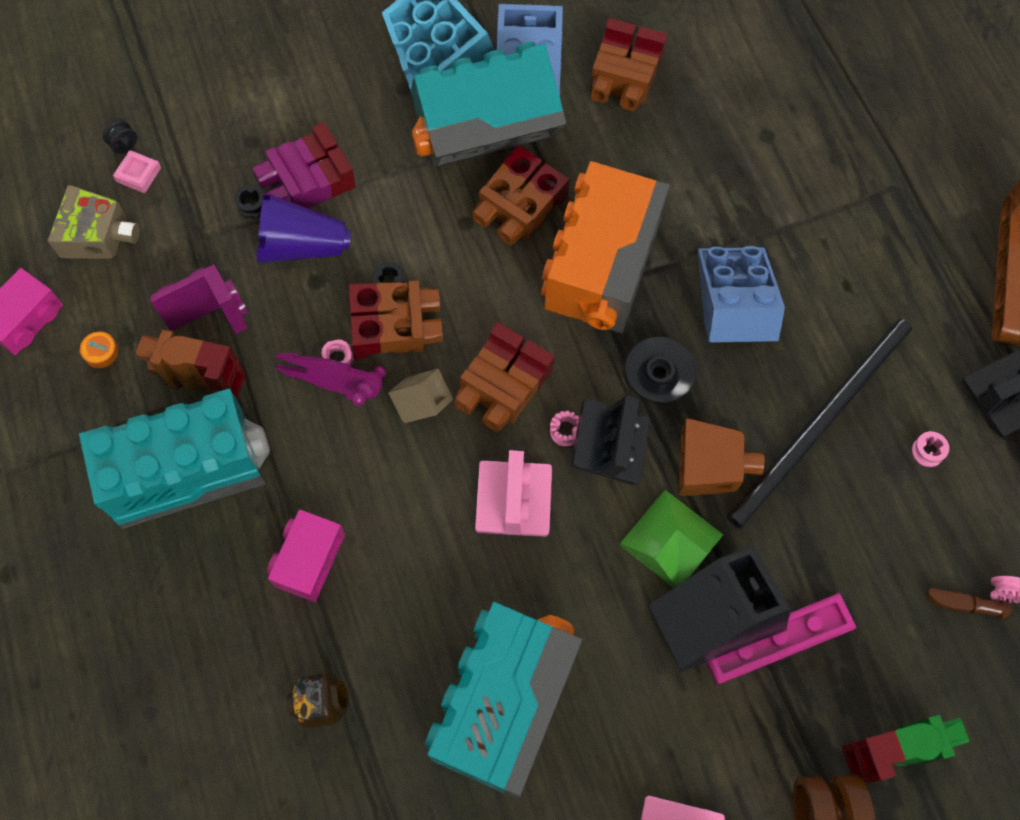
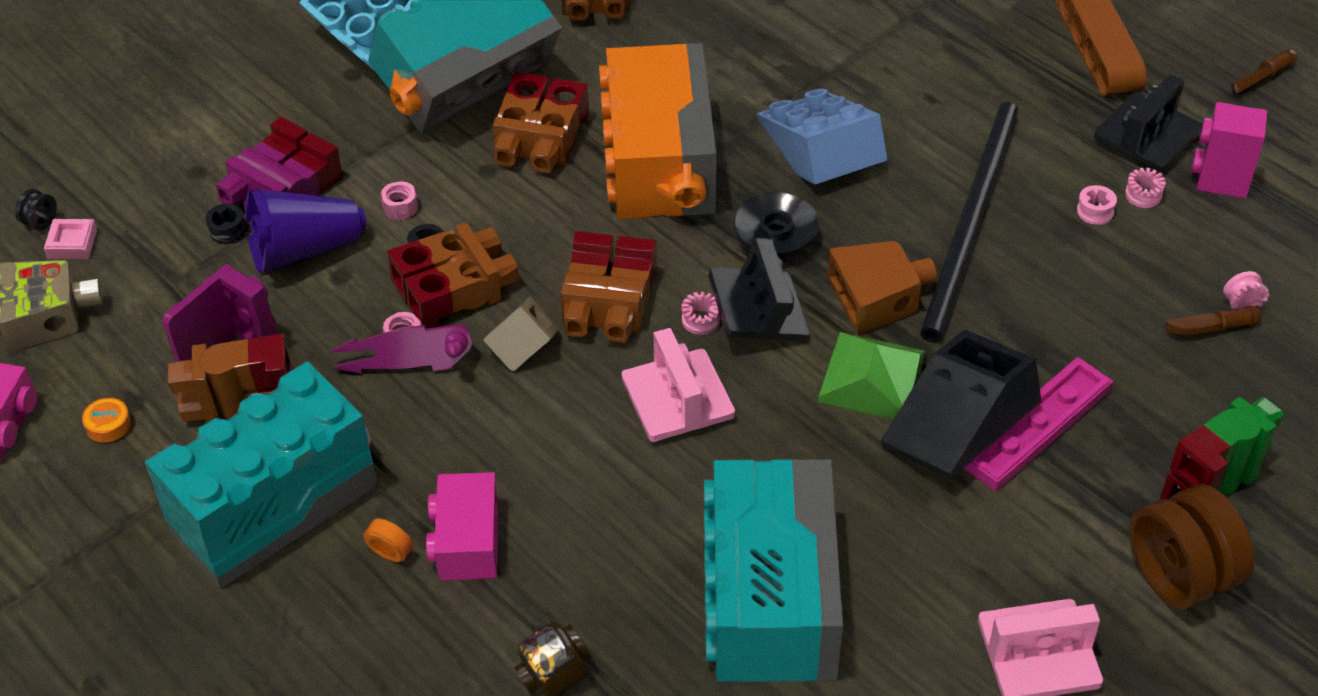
camera: 20 degrees left, 20 degrees down
none -> orange tile [363,518,414,562]
none -> bright pink axle [380,181,419,221]
none -> bright pink bush [1125,168,1166,208]

